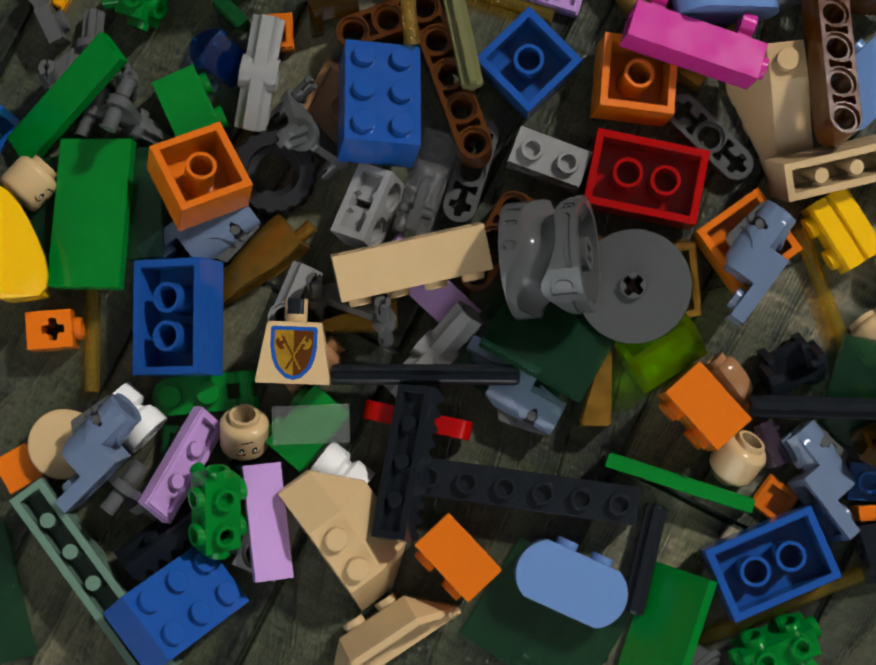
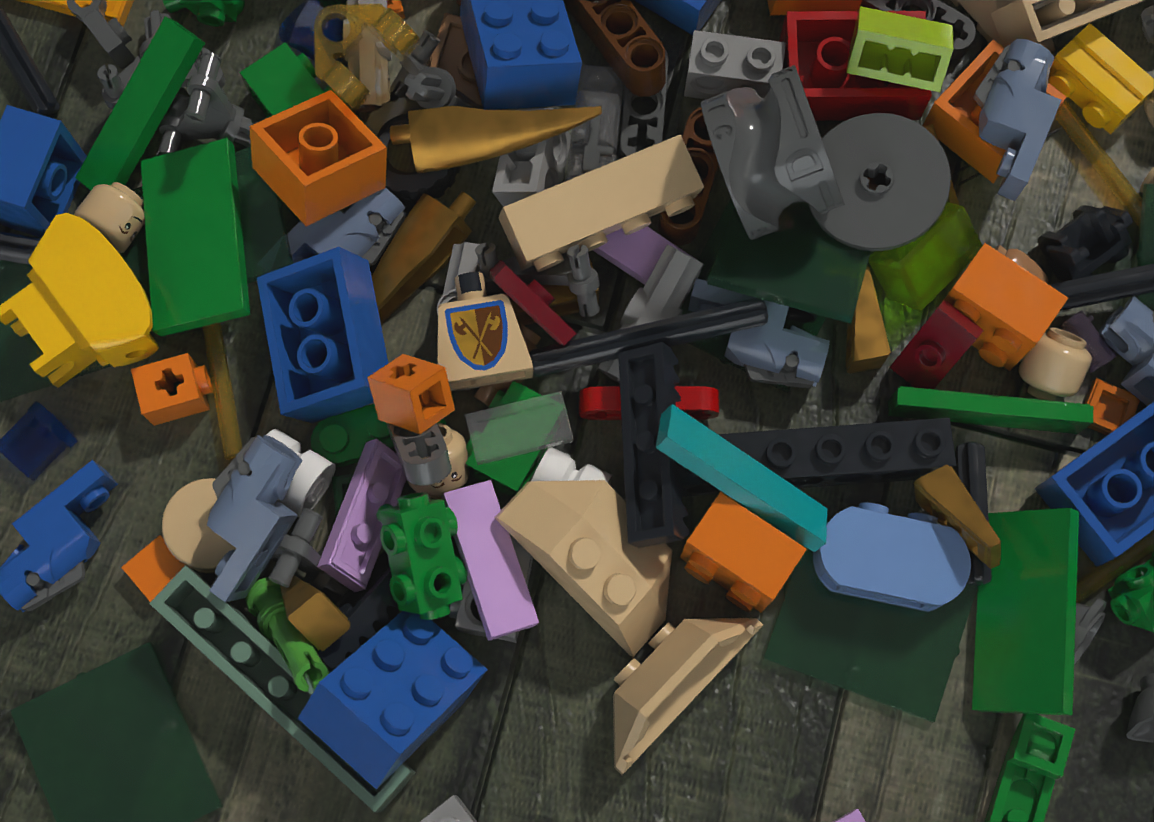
camera: 10 degrees left, 10 degrees down
none -> bright green pin [245,577,328,692]
none -> pearl gold slope [280,575,350,652]
none -> clear yellow piece [314,4,420,113]
none -> orange brick [367,354,455,435]
none -> dark grey beam [386,423,452,485]
none -> pearl gold piece [390,106,602,173]
none -> dark red plate [489,259,576,346]
none -> teal tile [656,404,828,552]
none -> lime brick [846,6,954,92]
none -> dark red plate [890,300,984,389]
none -> pearl gold slope [914,464,1001,569]

